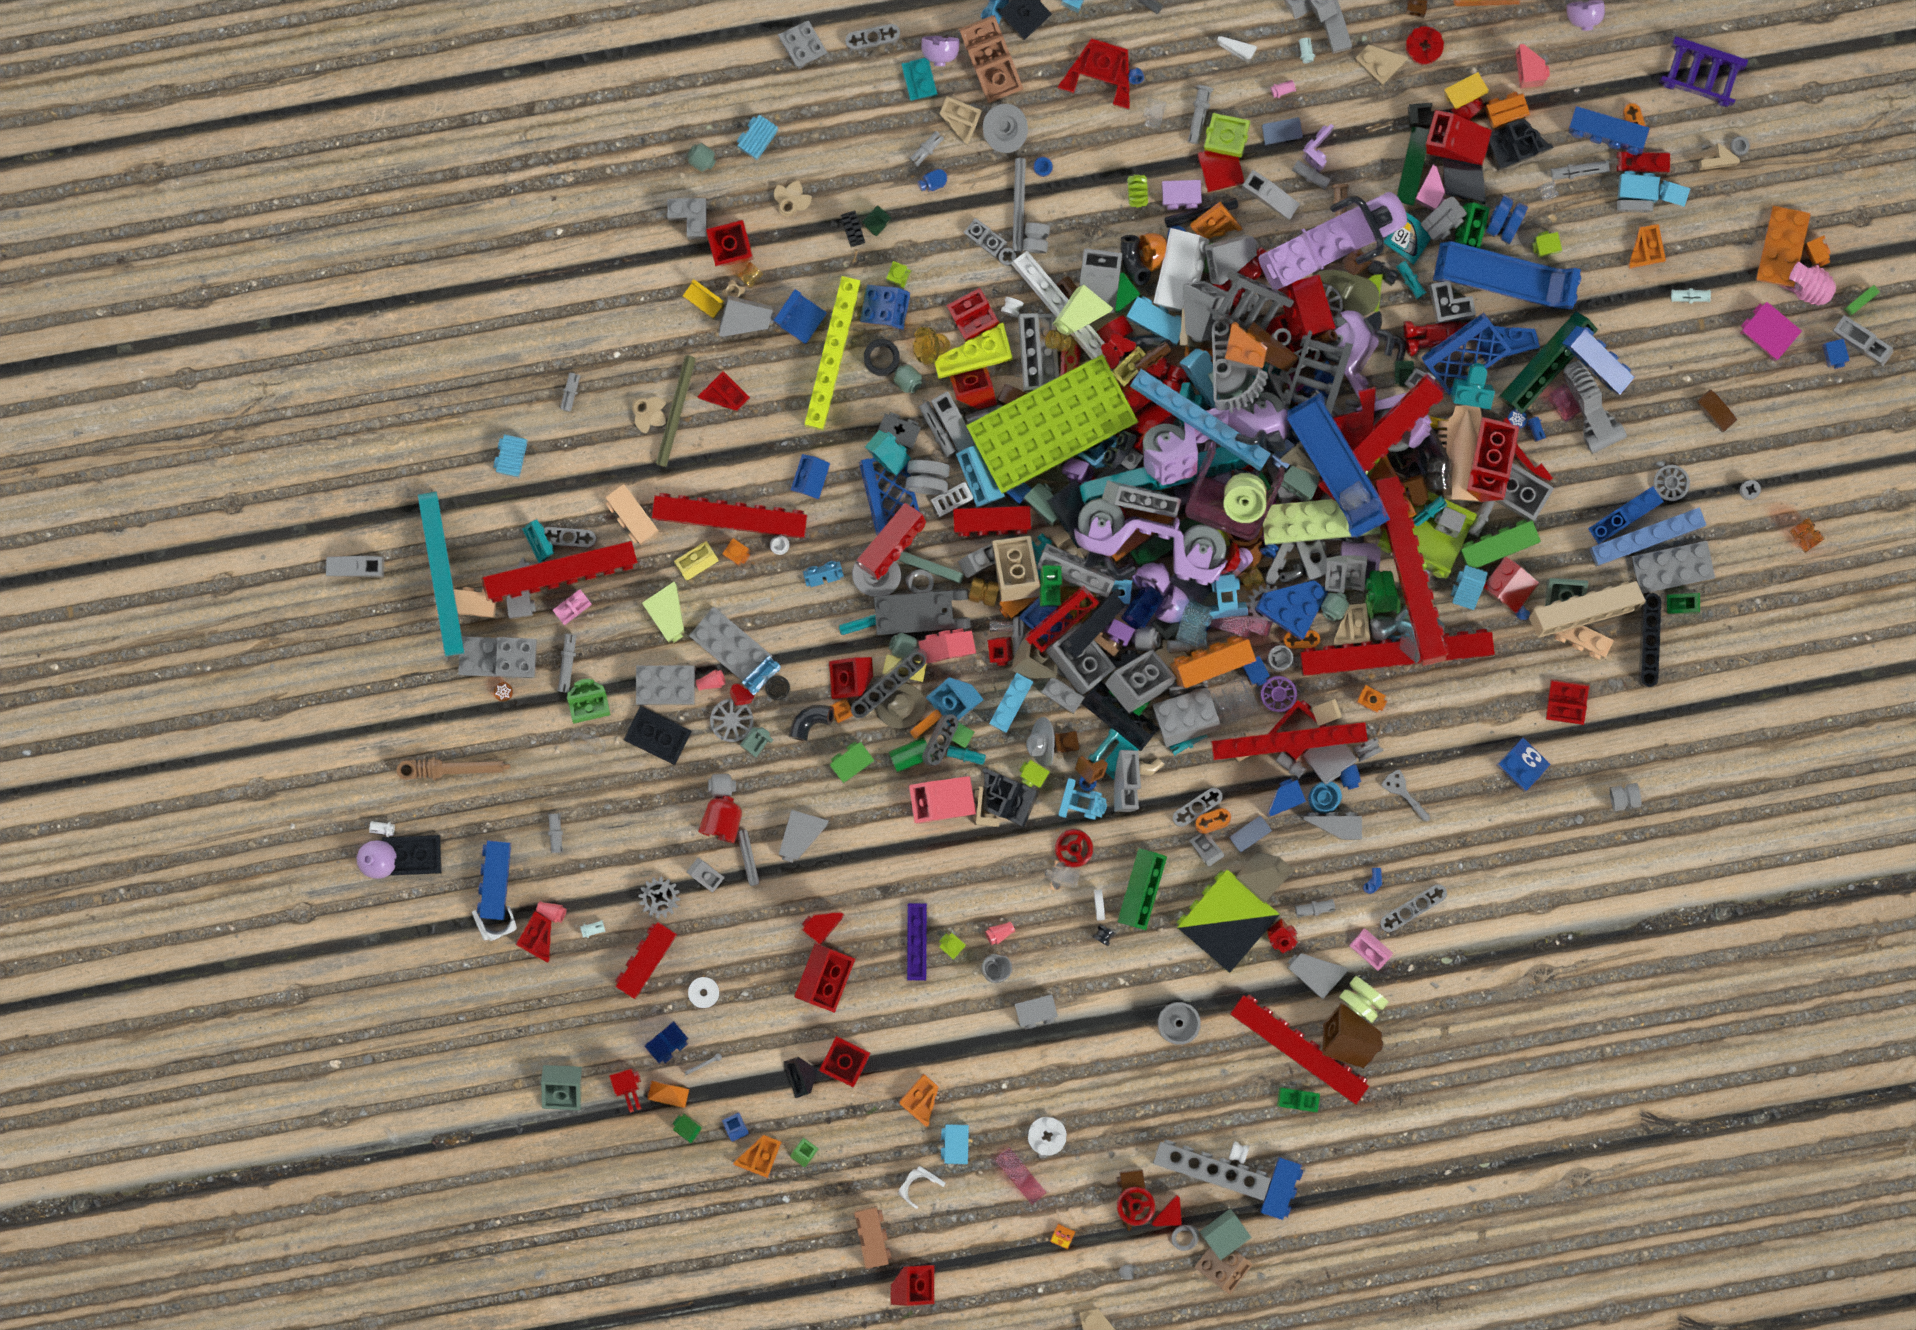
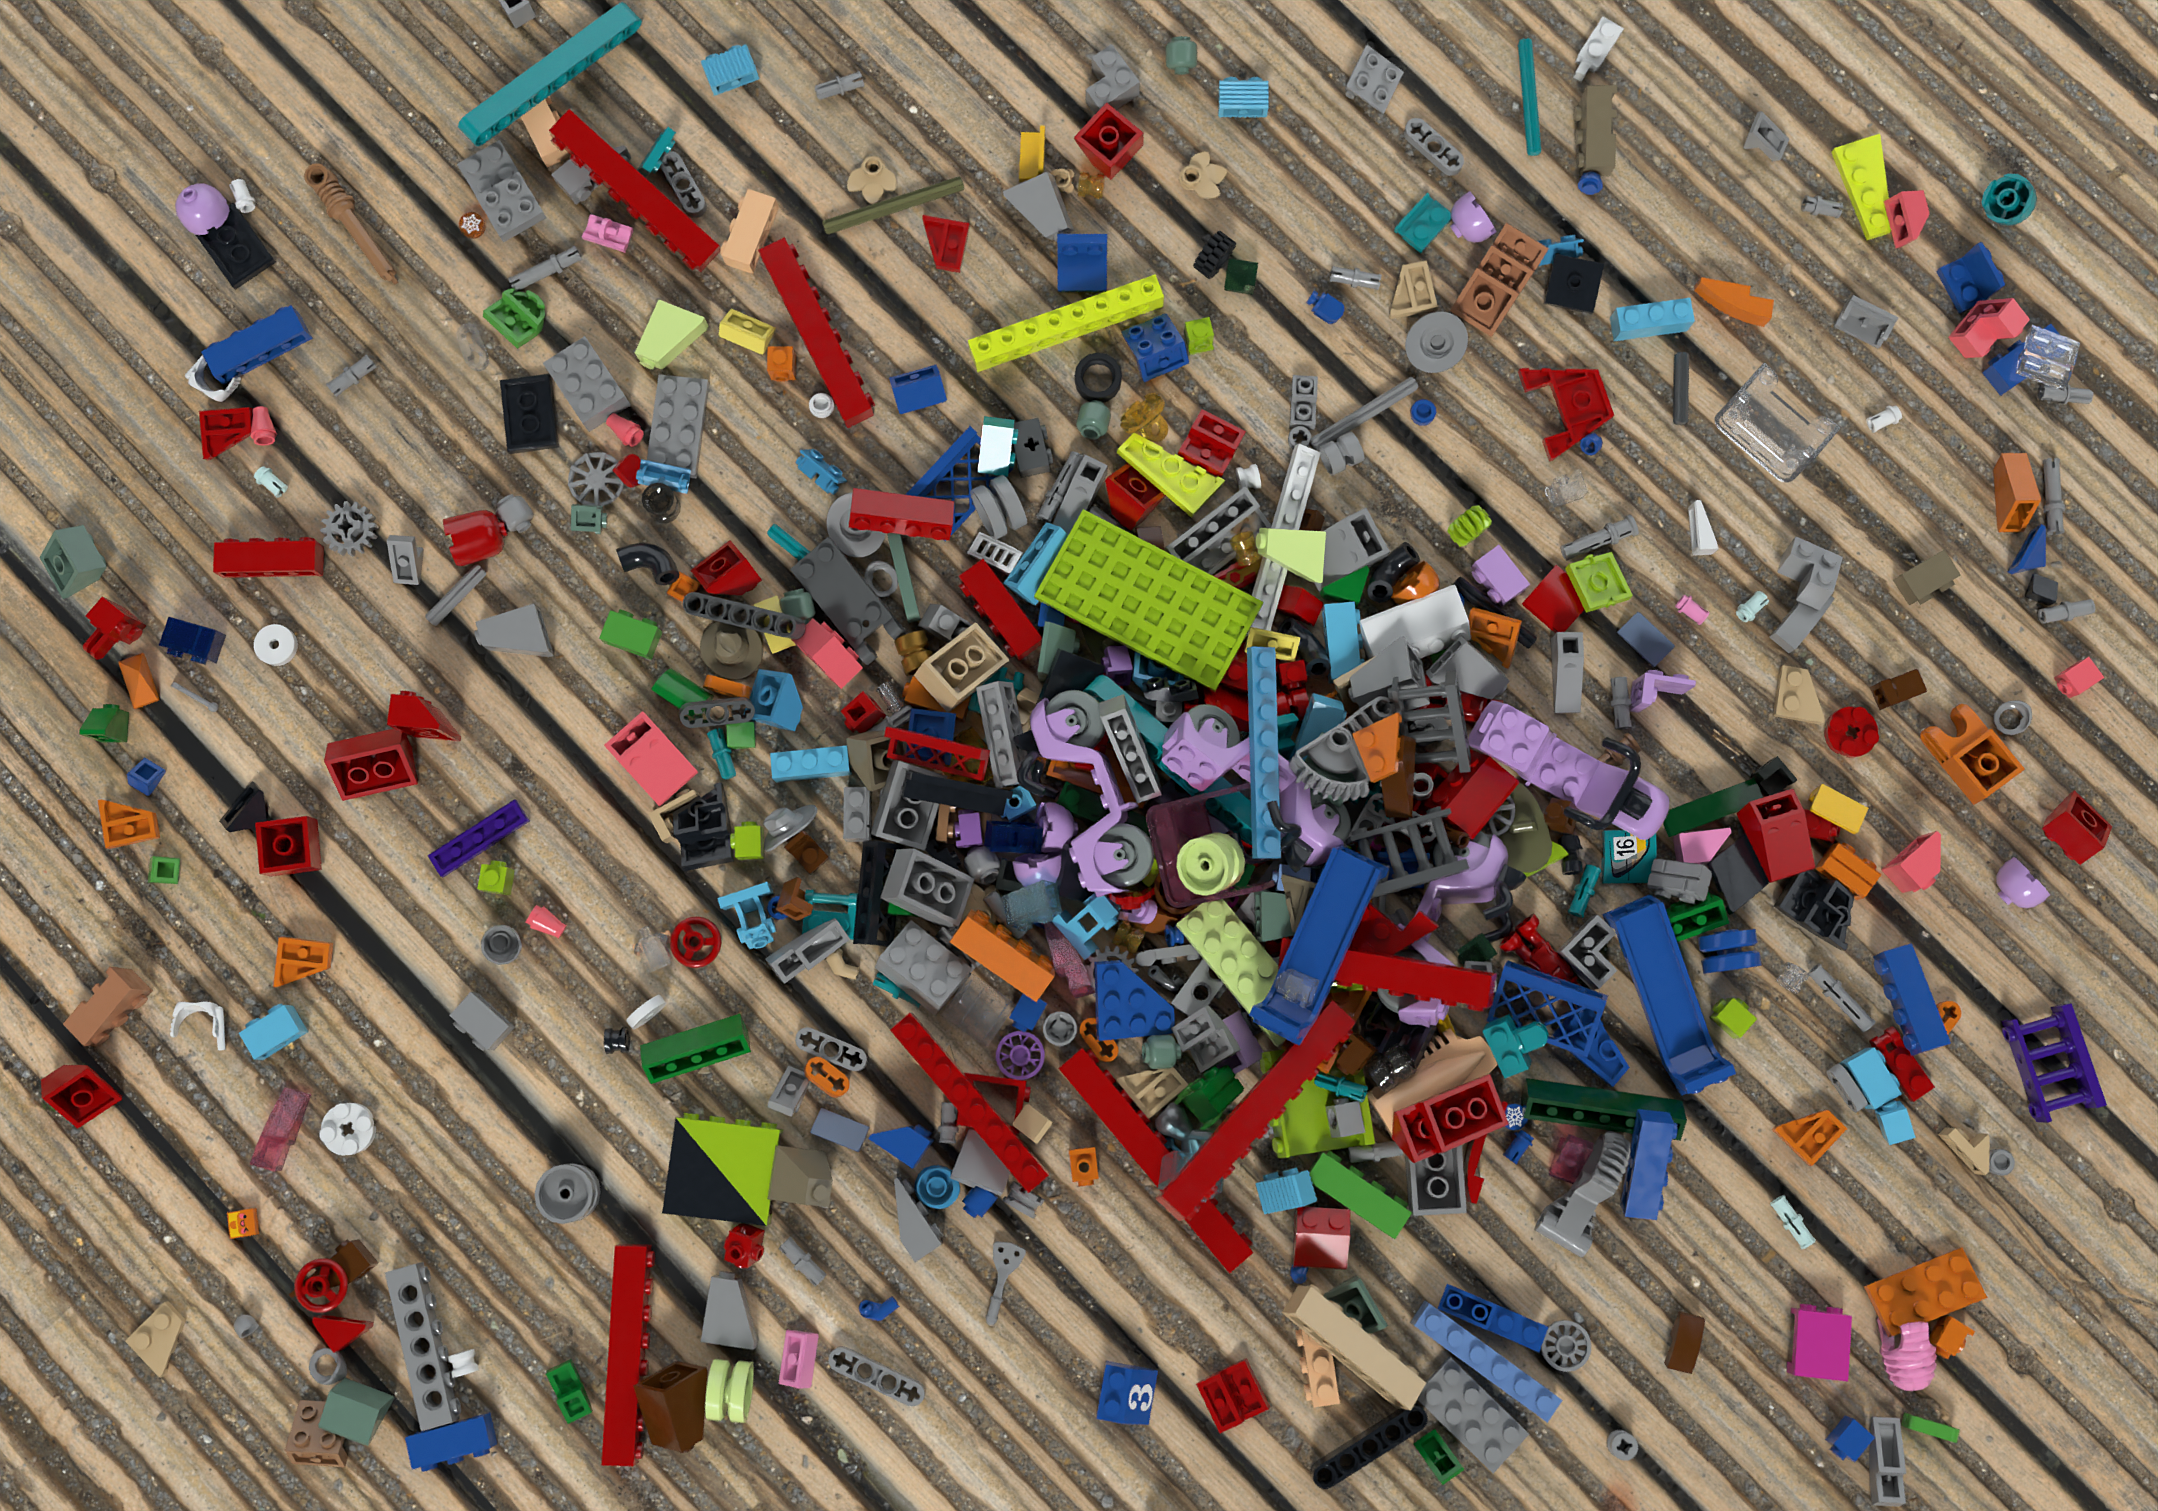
camera: 60 degrees right, 5 degrees down
green slope [1040,565,1062,607] -> none
red animal [1101,333,1137,369] -> none
reddish brown pin [1134,341,1172,371] -> none

